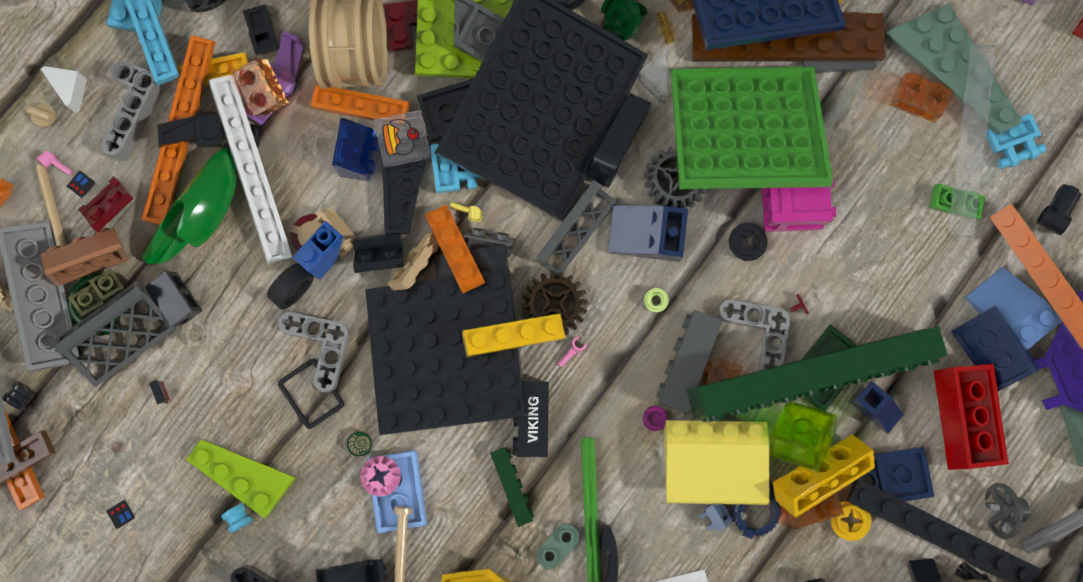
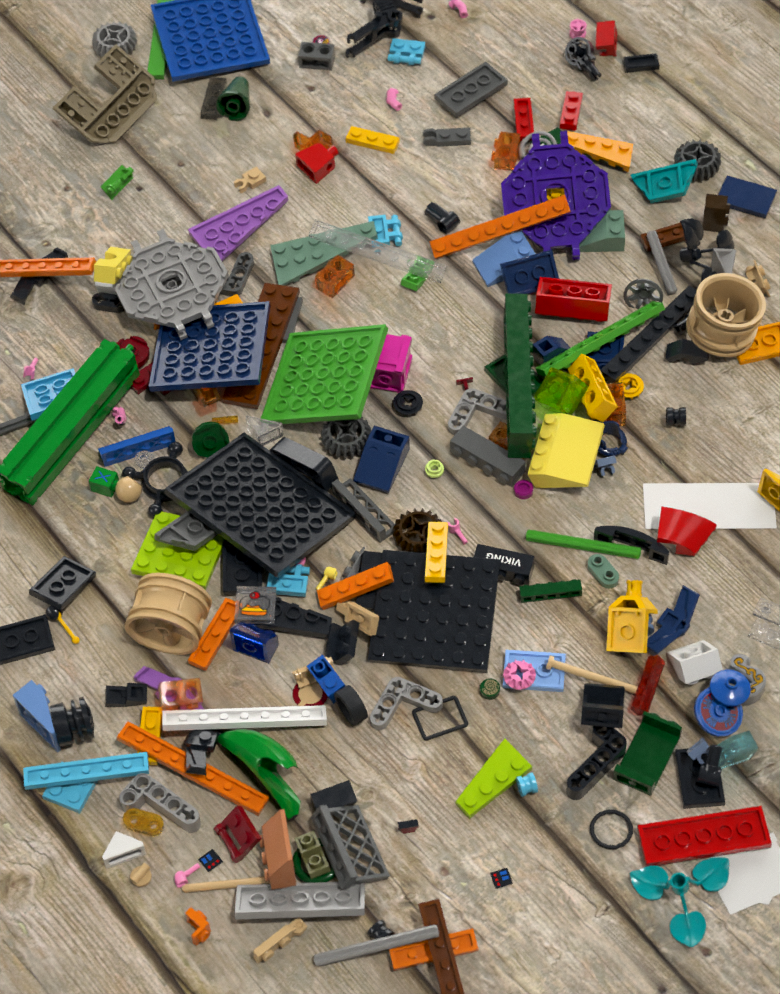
camera: 75 degrees left, 25 degrees down
none -> clear yellow plate [123,808,164,836]
none -> bright green plate [535,301,665,377]

